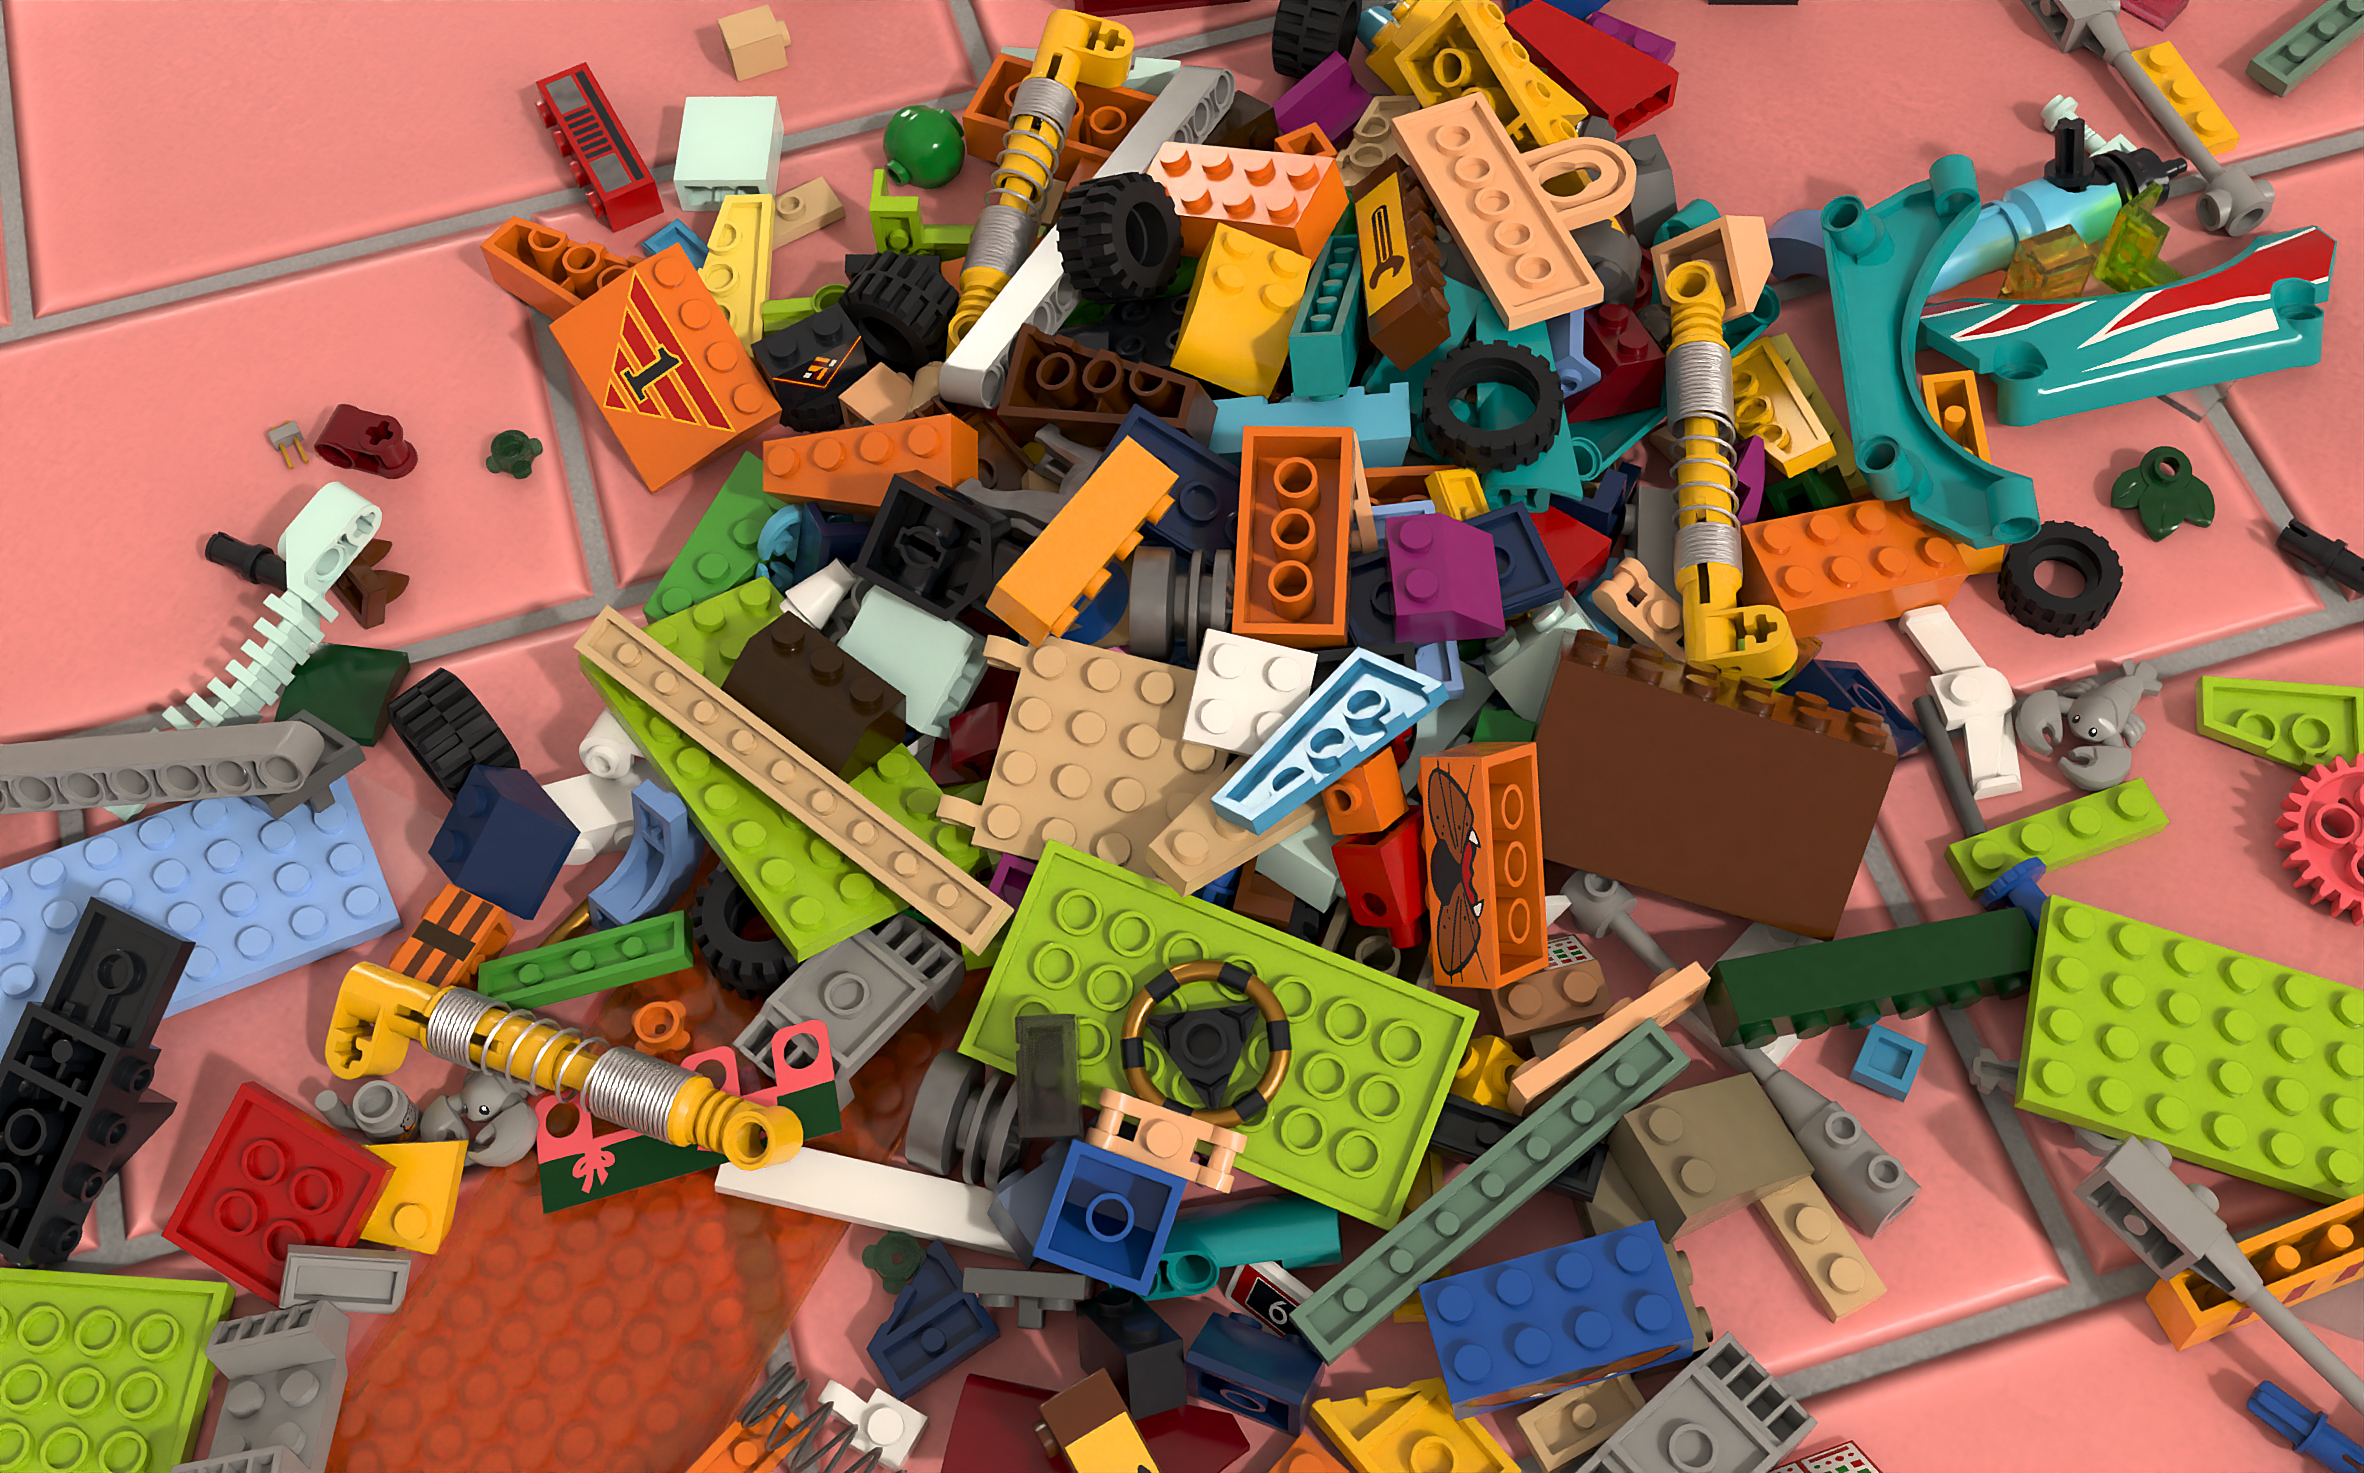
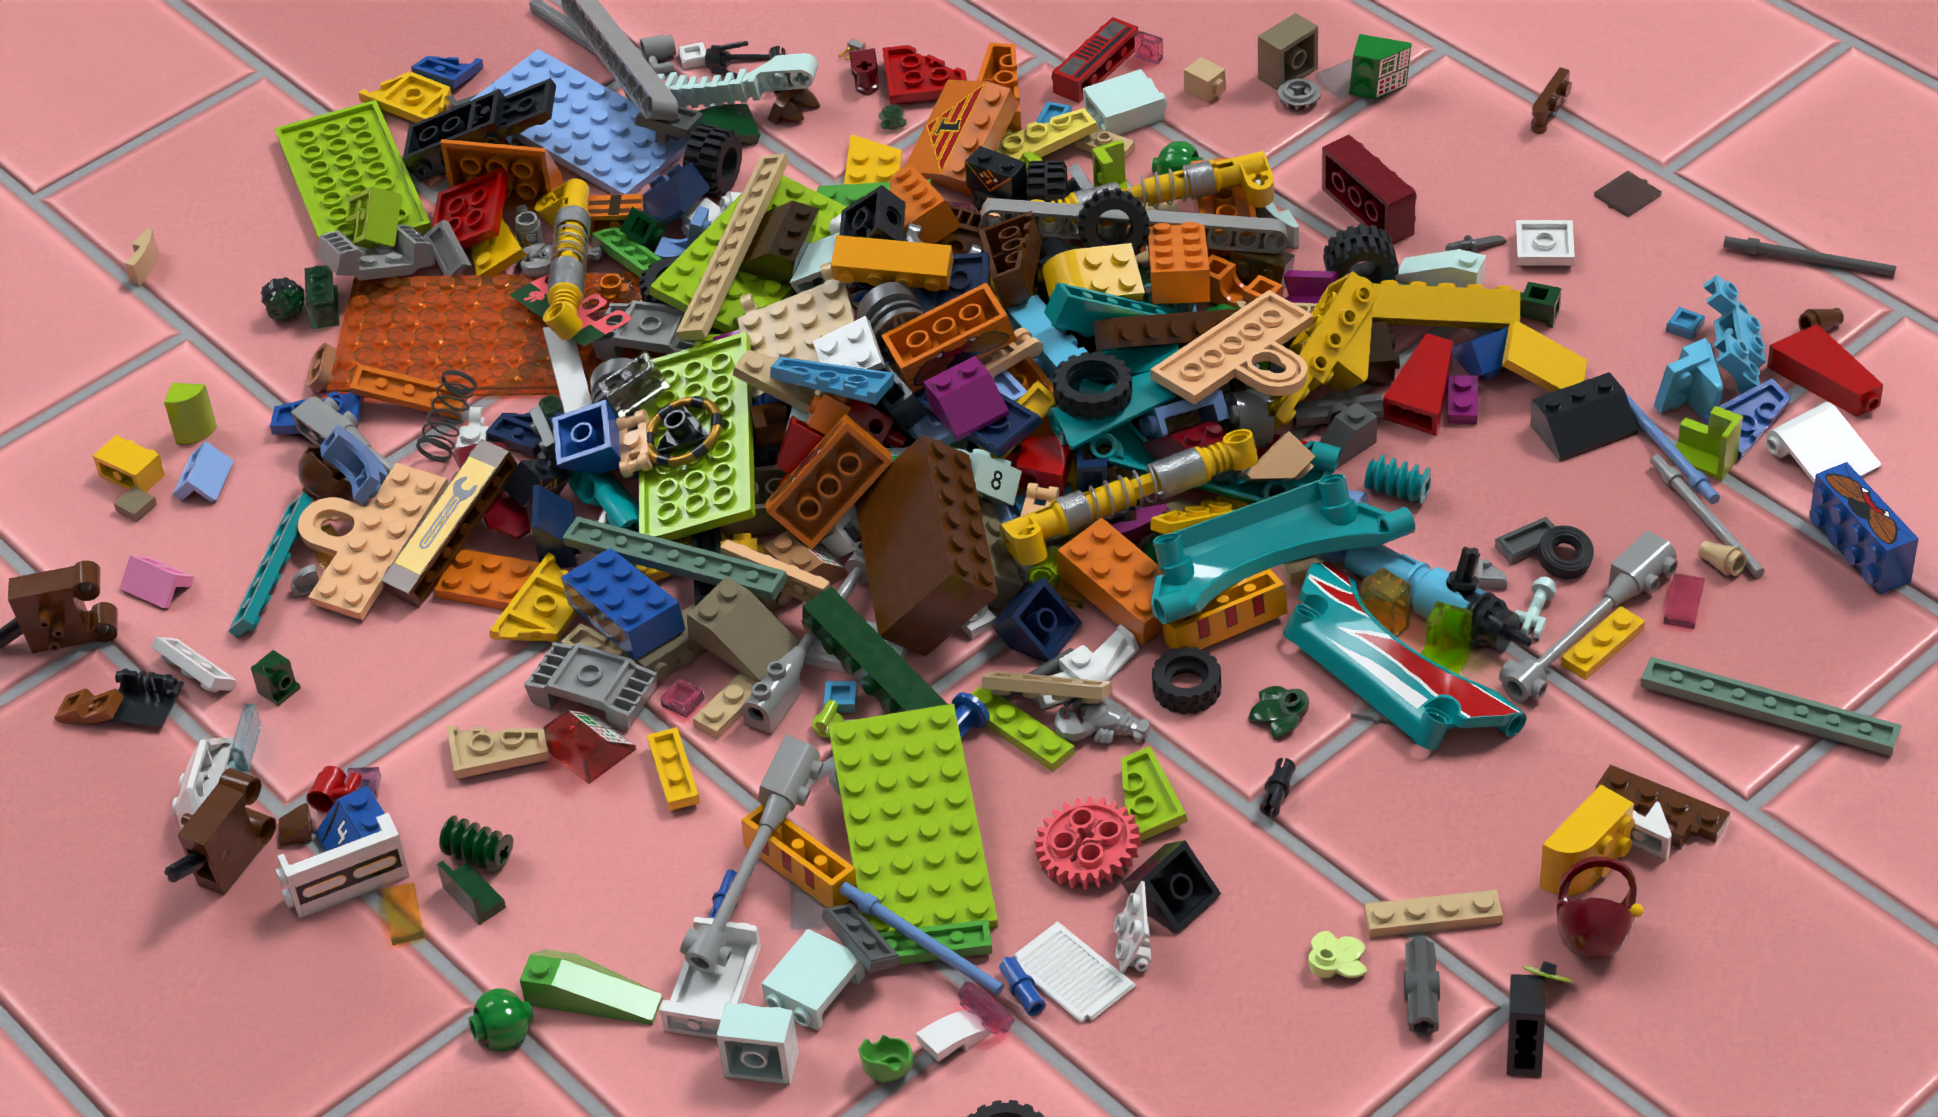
camera: 65 degrees right, 15 degrees down
none -> lime panel [345,186,402,247]
none -> orange slope [440,139,563,213]
none -> dark green brick [619,207,667,250]
none -> light grey piece [640,34,676,74]
none -> yellow plate [647,727,700,811]
none -> clear pink plate [660,678,705,718]
none -> white tile [678,42,706,70]
none -> black plant [705,41,769,79]
none -> lime plate [812,700,843,738]
none -> yellow wing [844,135,903,184]
none -> red plate [882,45,967,104]
none -> tan plate [982,671,1112,704]
none -> clear pink plate [1134,31,1163,65]
none -> teal piece [1364,454,1431,505]
none -> light grey tile [1476,559,1507,589]
none -> dark grey tile [1495,517,1555,565]
none -> black tyre [1537,525,1594,579]

